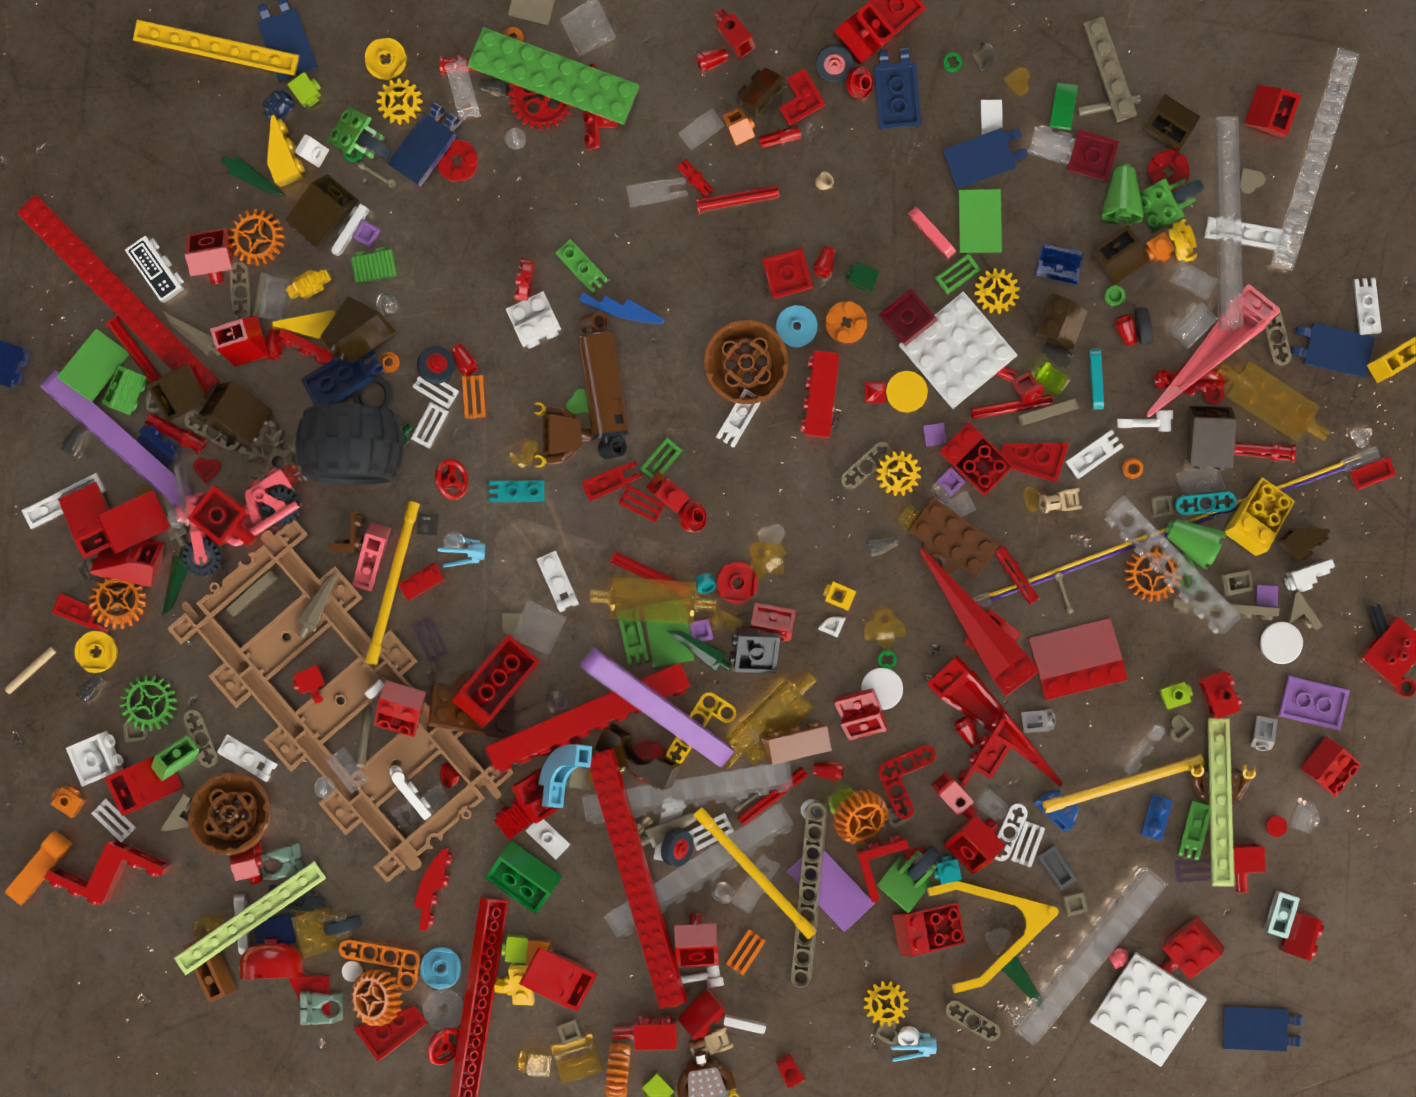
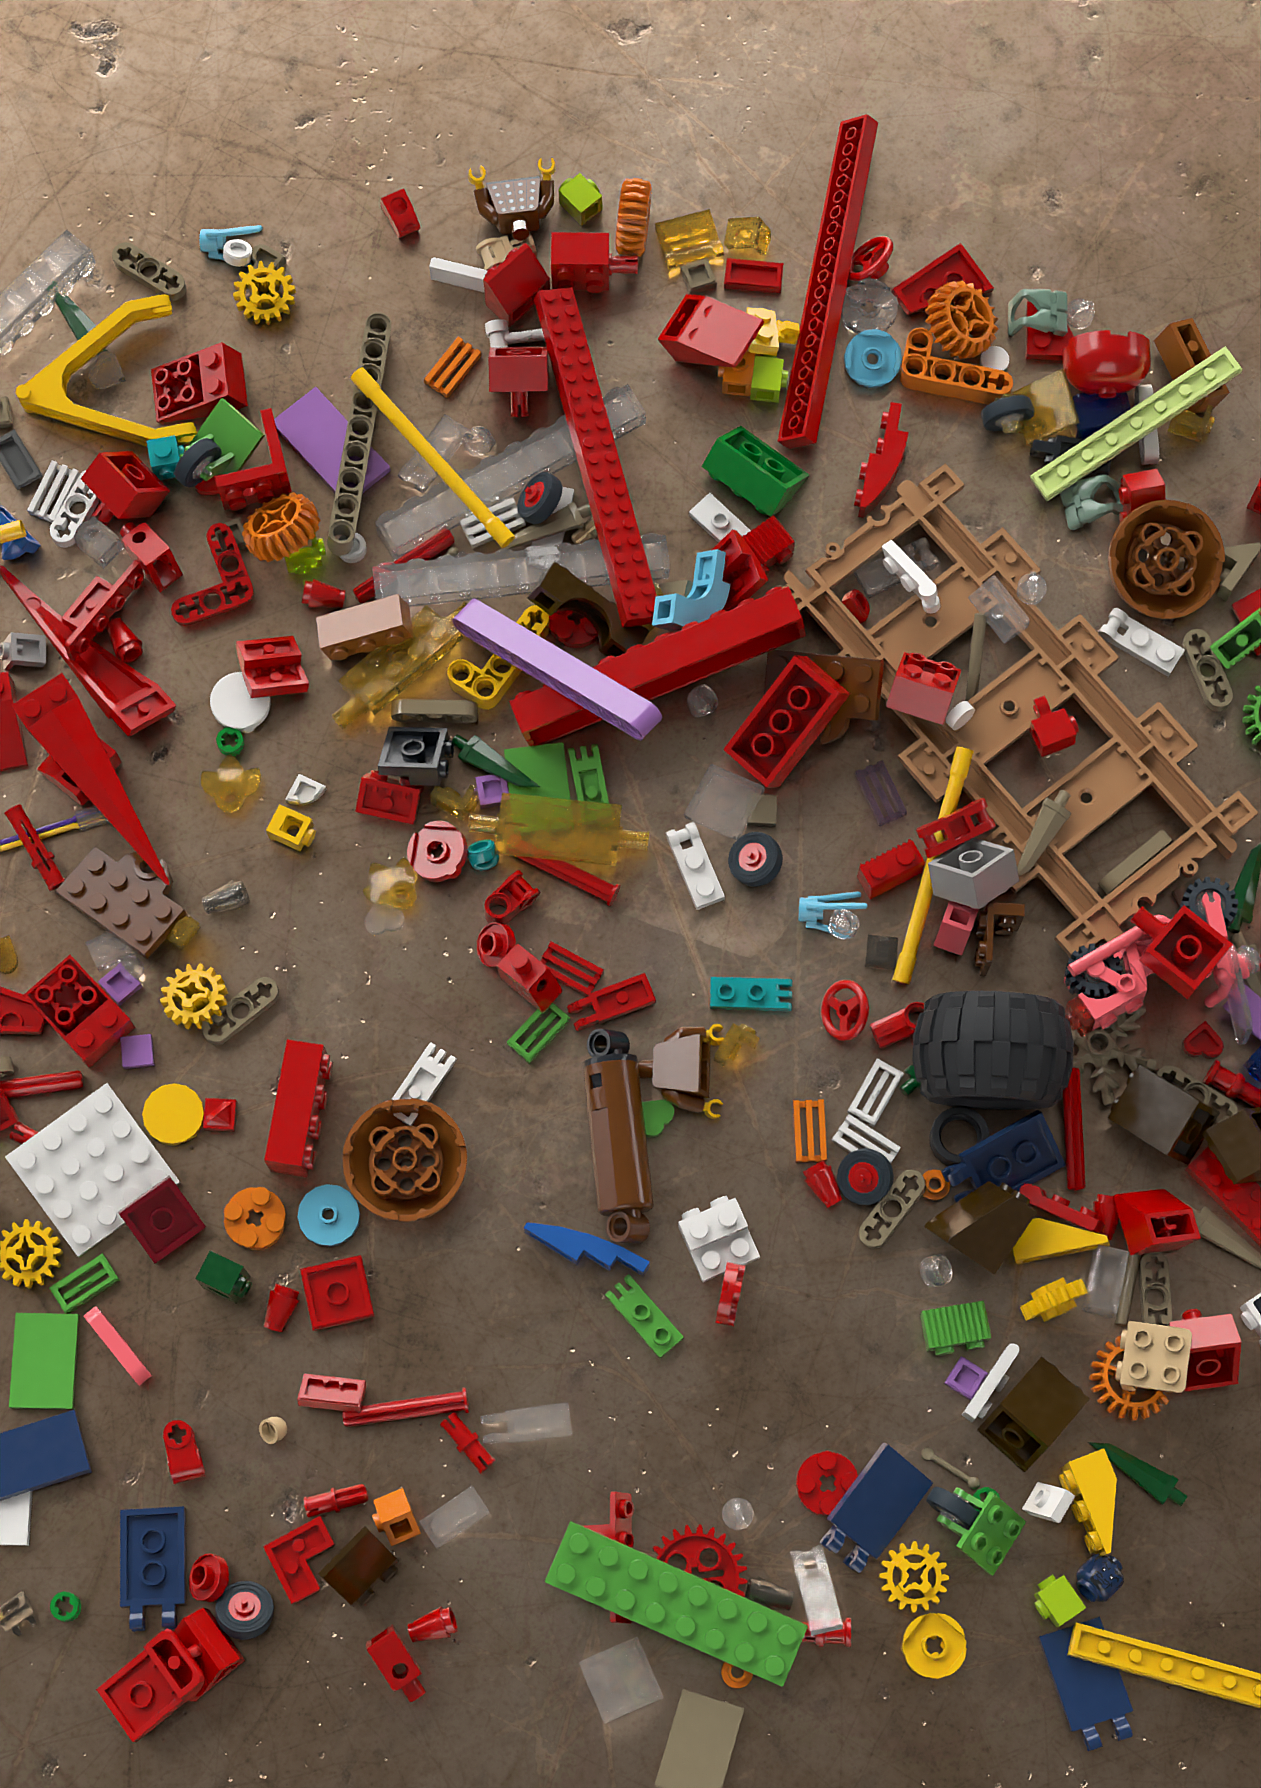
camera: 175 degrees left, 15 degrees down
none -> red piece [163,1420,205,1484]
none -> plate [297,1373,367,1413]
none -> dark tan beam [391,699,478,723]
none -> red piece [484,870,541,924]
none -> red tile [724,258,784,294]
none -> black wheel [728,832,783,887]
none -> dark tan beam [859,1169,926,1249]
none -> red piece [870,1002,924,1049]
none -> red plate [916,798,996,858]
none -> light grey brick [928,838,1019,909]
none -> red axle [1063,1067,1086,1190]
none -> clear tile [1065,298,1095,329]
none -> tan bracket [1116,1321,1192,1393]

